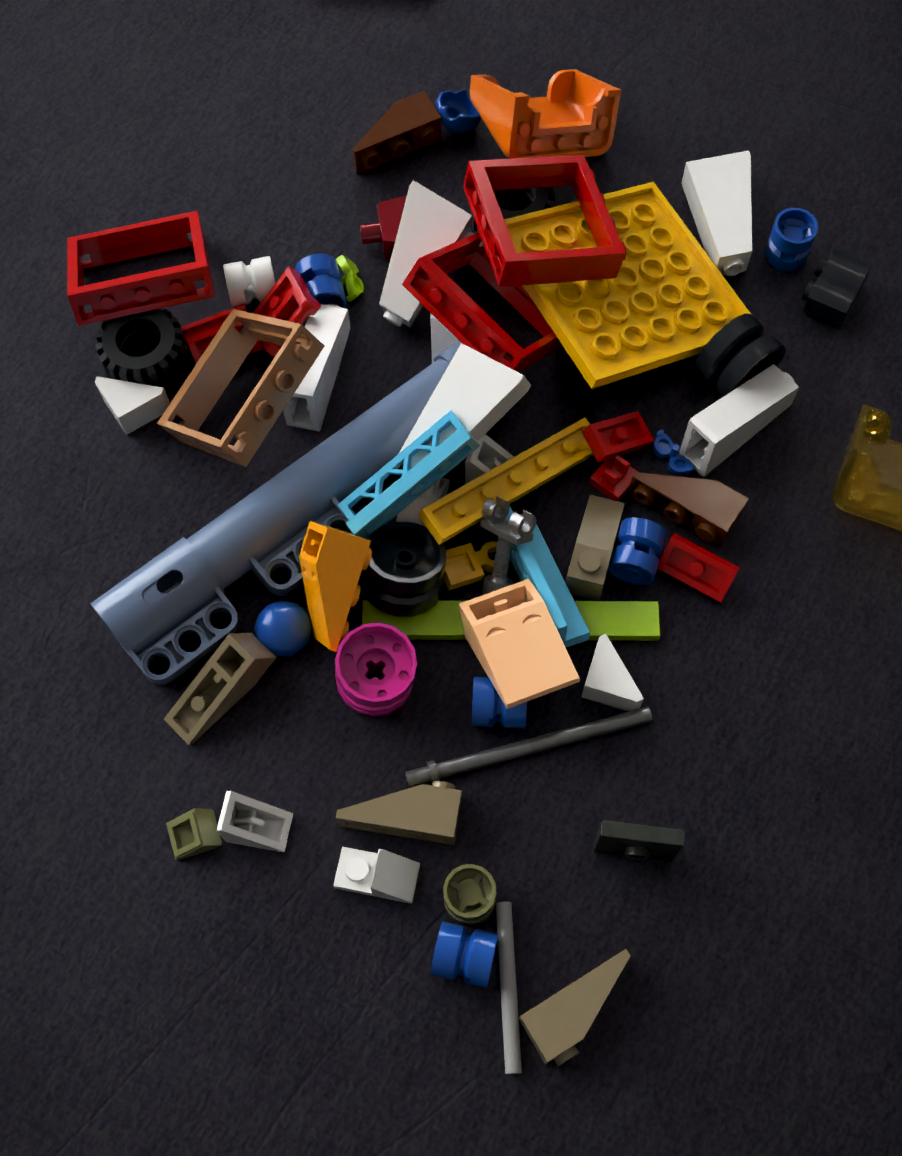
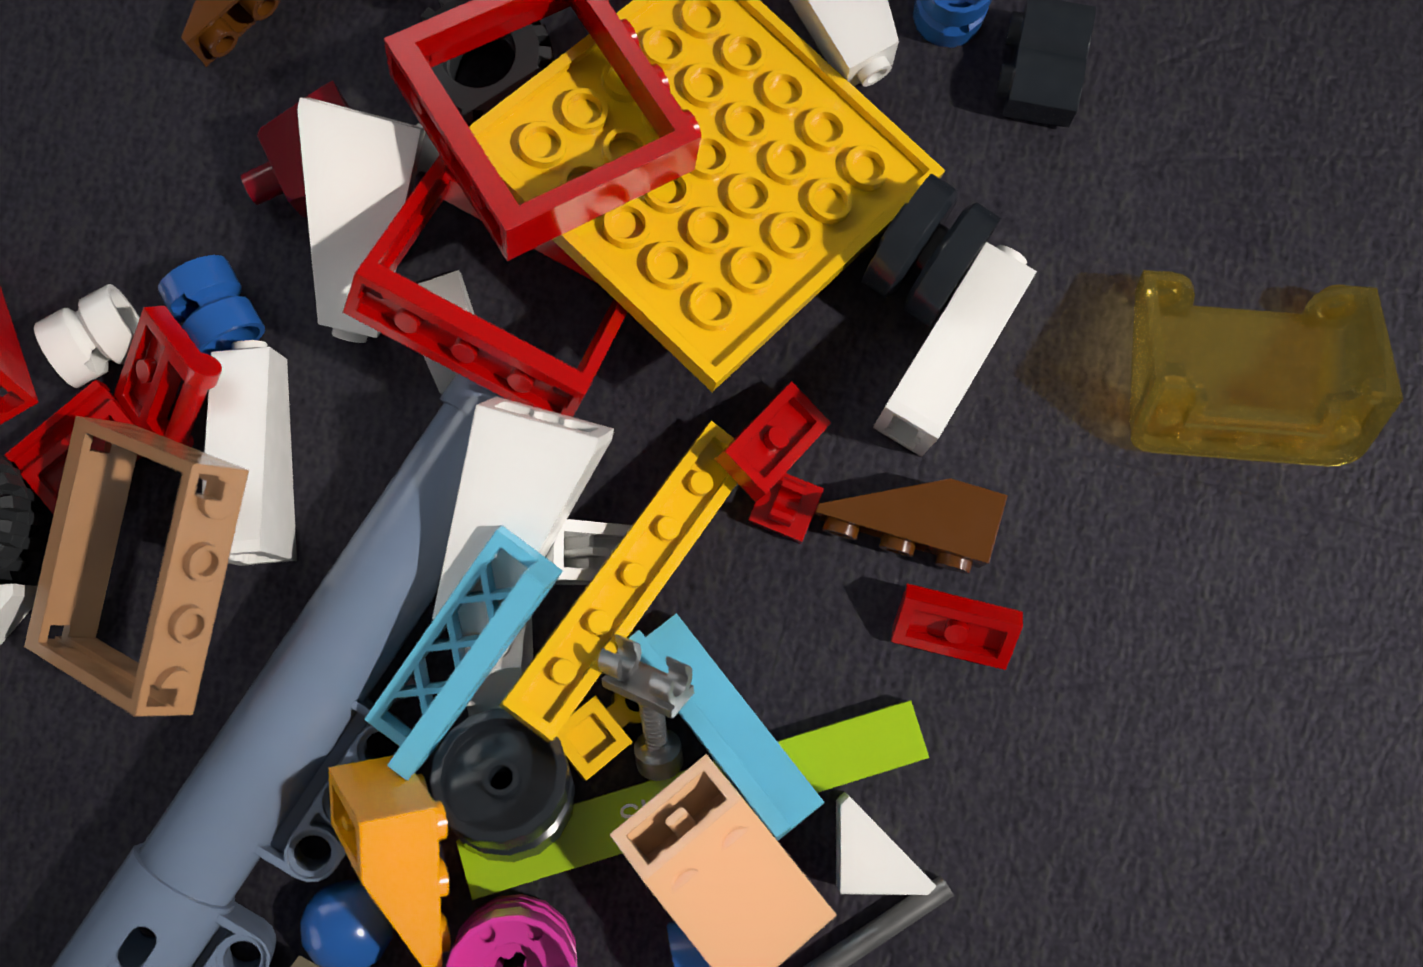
camera: 15 degrees left, 15 degrees up
lime piece [336,255,364,302] -> none
dark tan slope [566,495,625,601] -> none
blue wheel [608,517,667,585] -> none
blue piece [653,429,694,476] -> none

